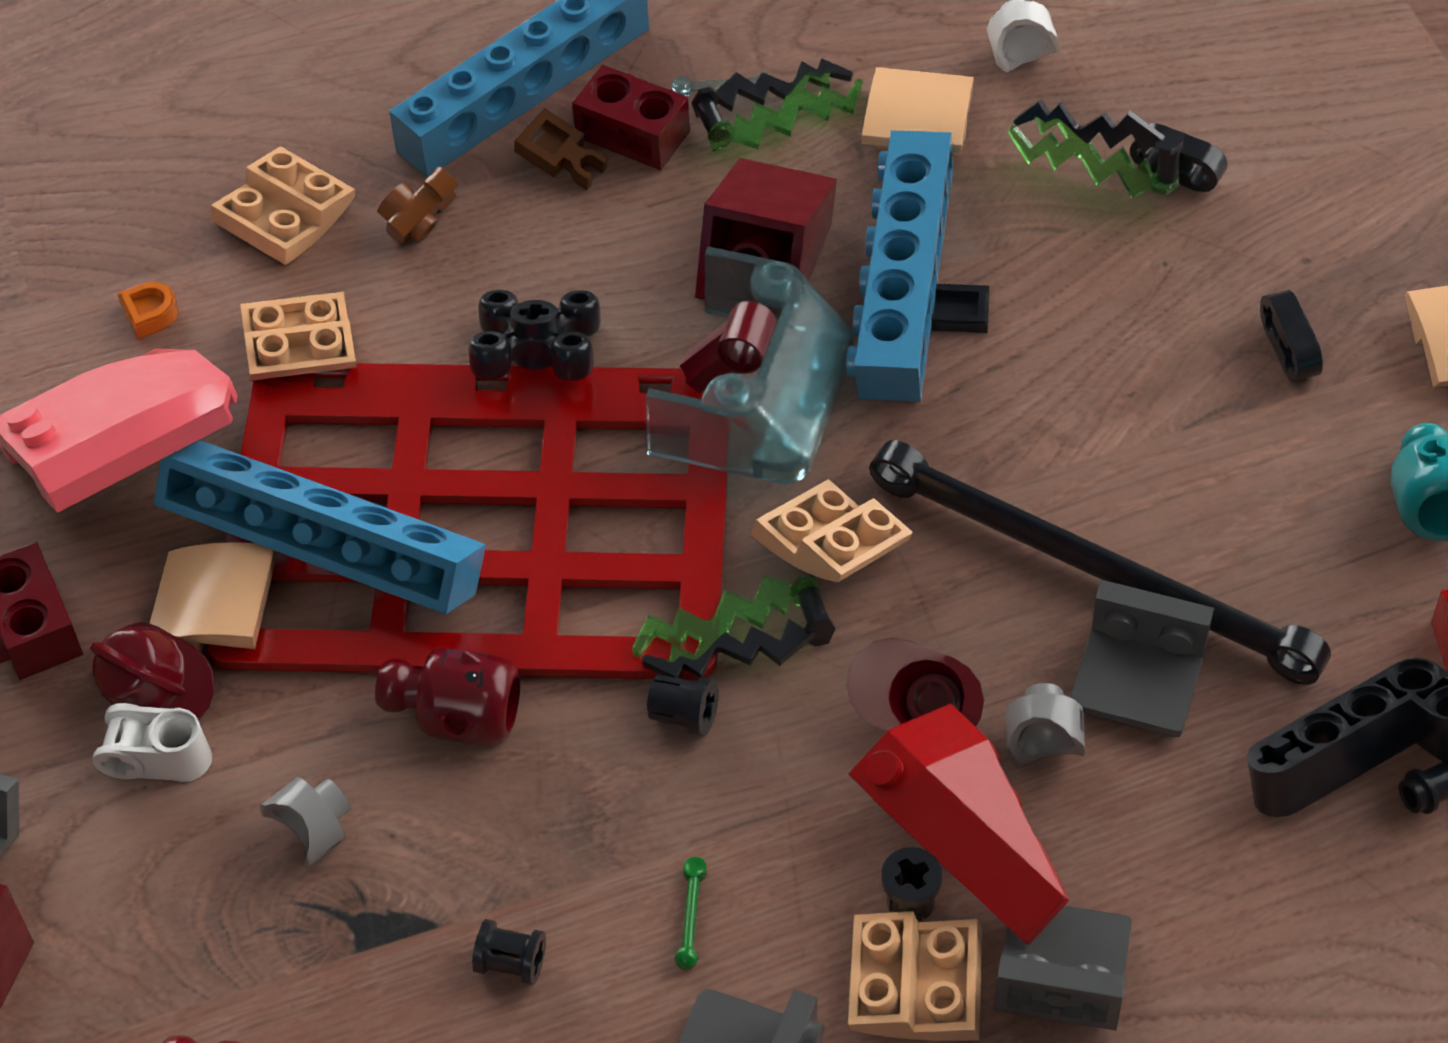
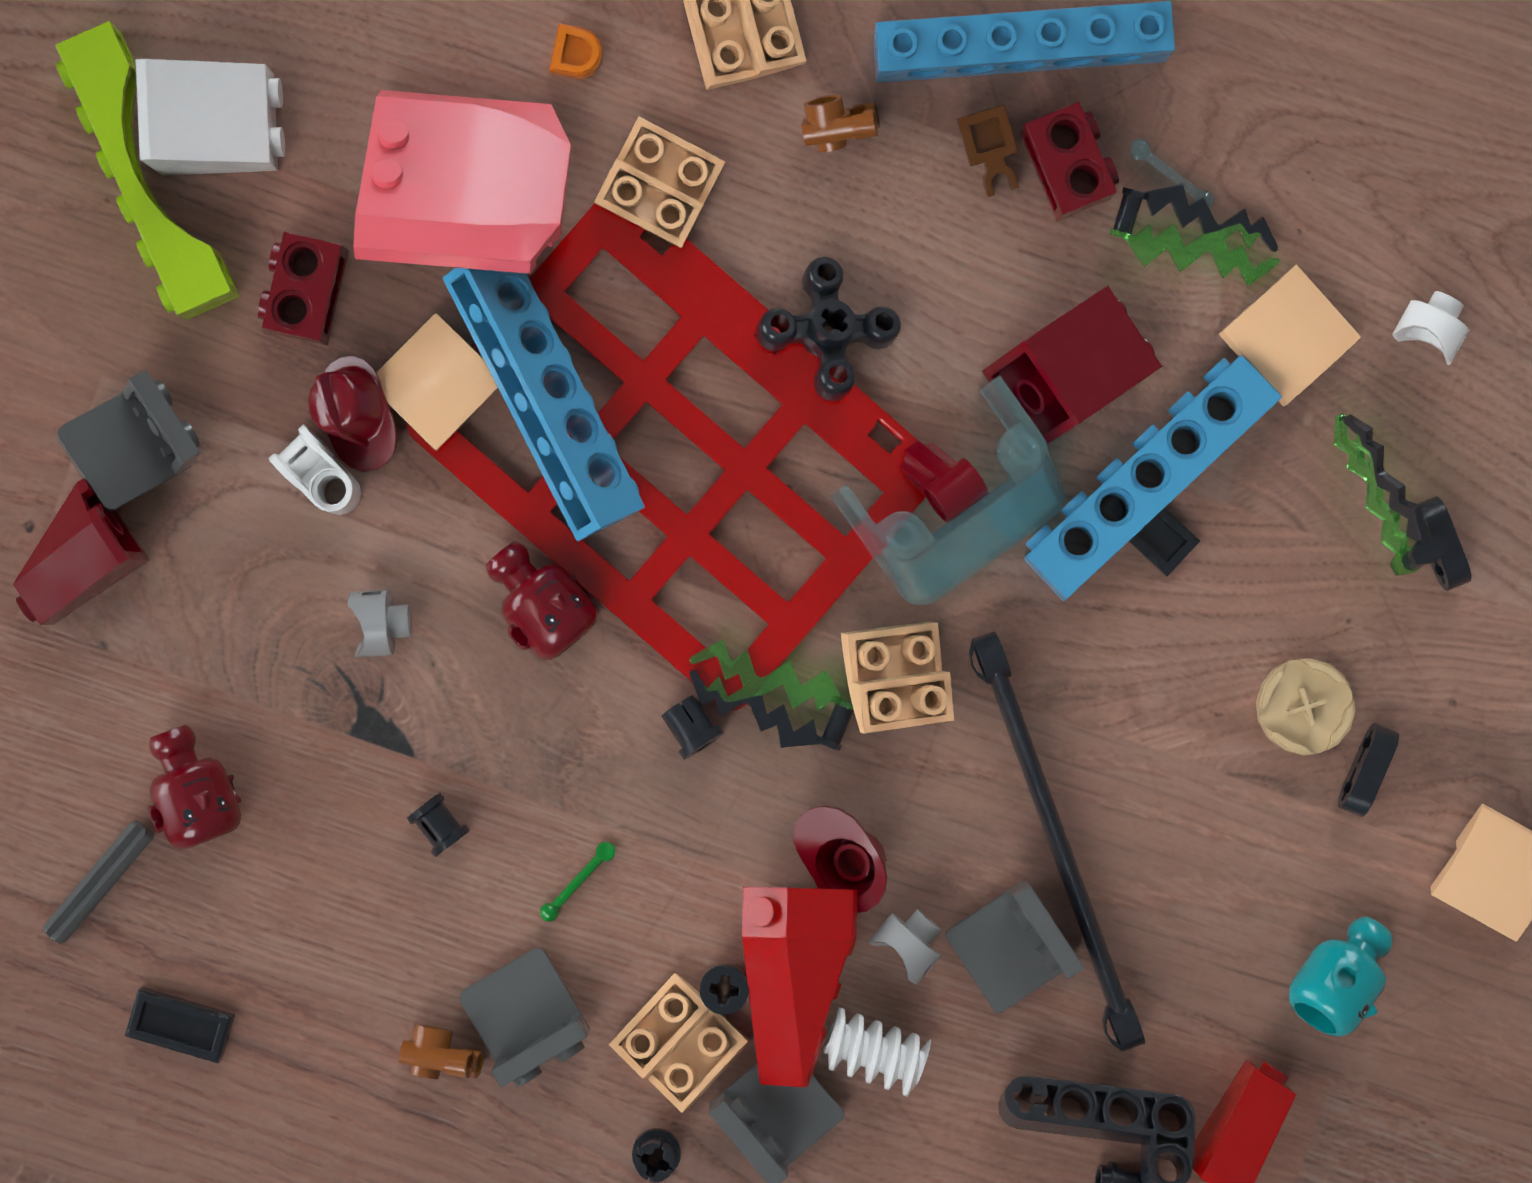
camera: 35 degrees right, 35 degrees up
none -> white piece [822,1007,931,1097]
none -> tan tile [1256,658,1356,755]

